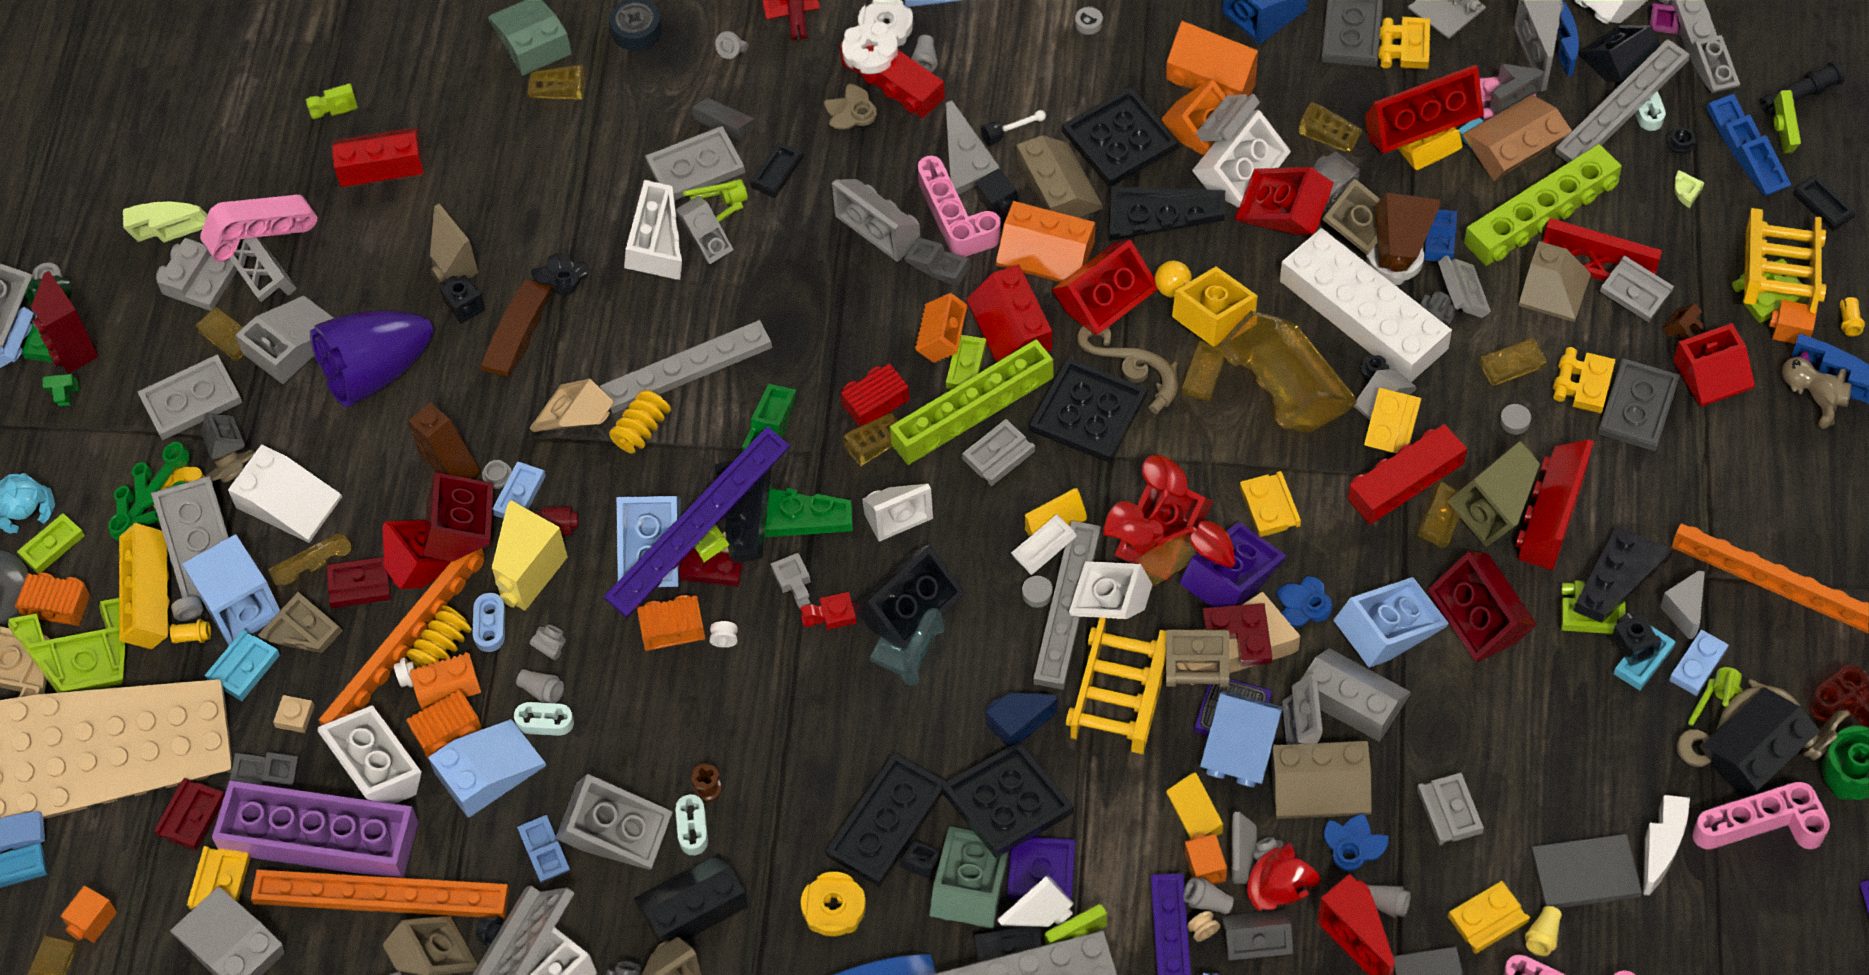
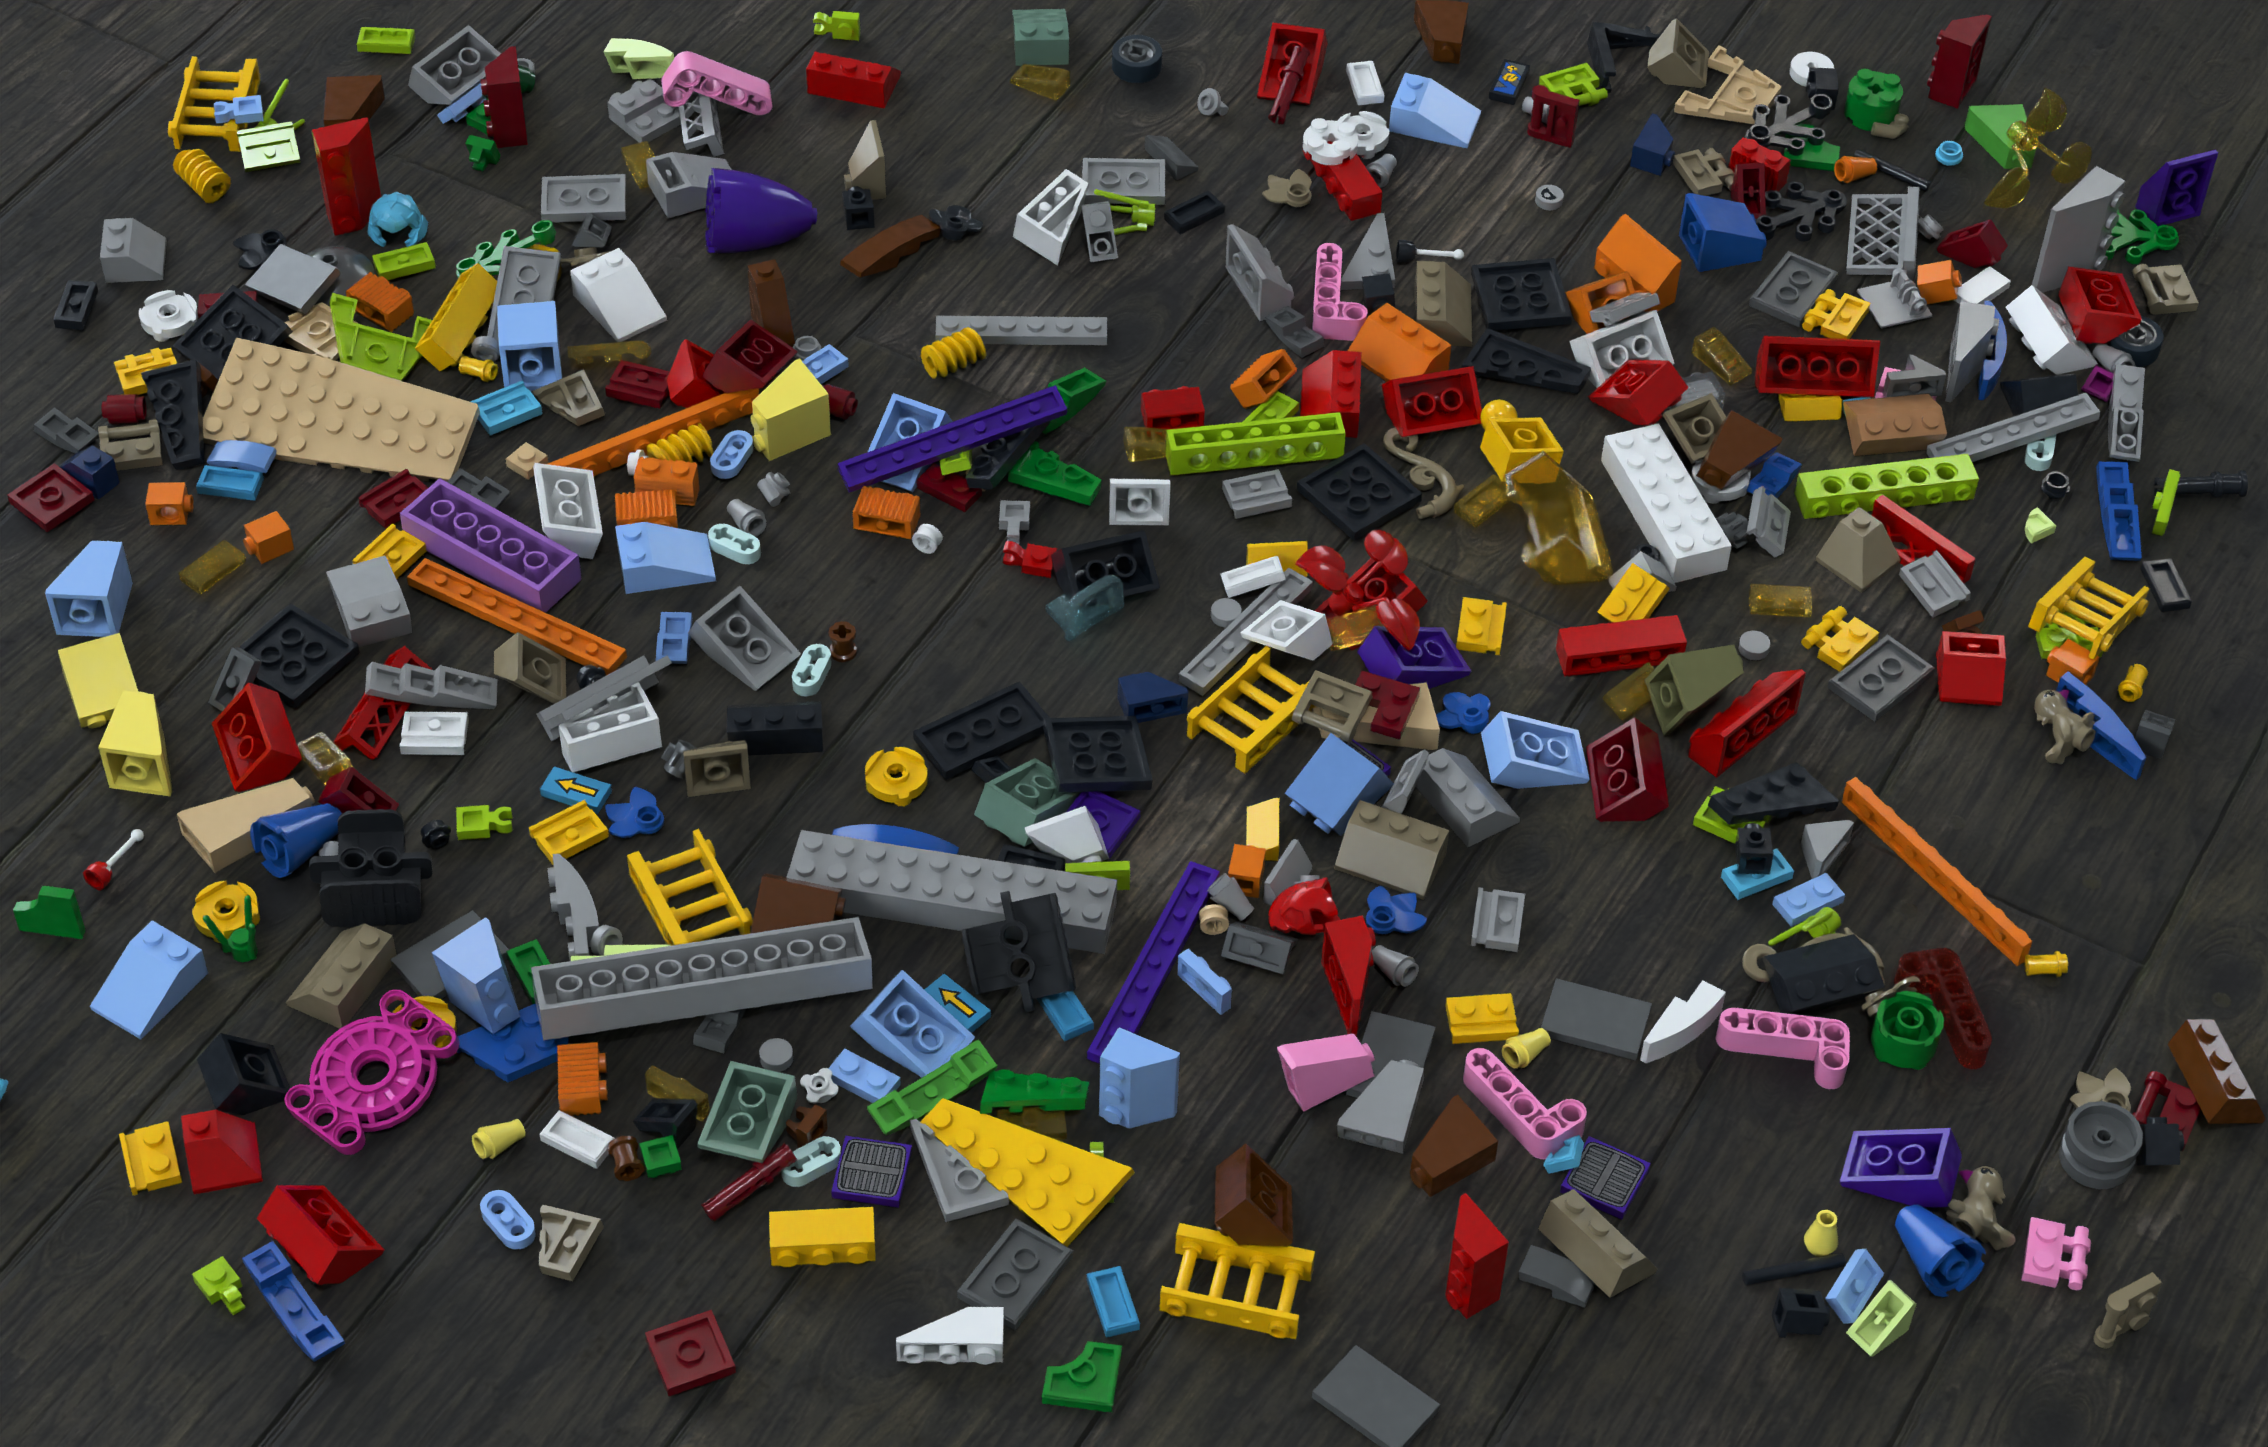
camera: 20 degrees right, 10 degrees down
tan slope [530,379,614,432] -> none

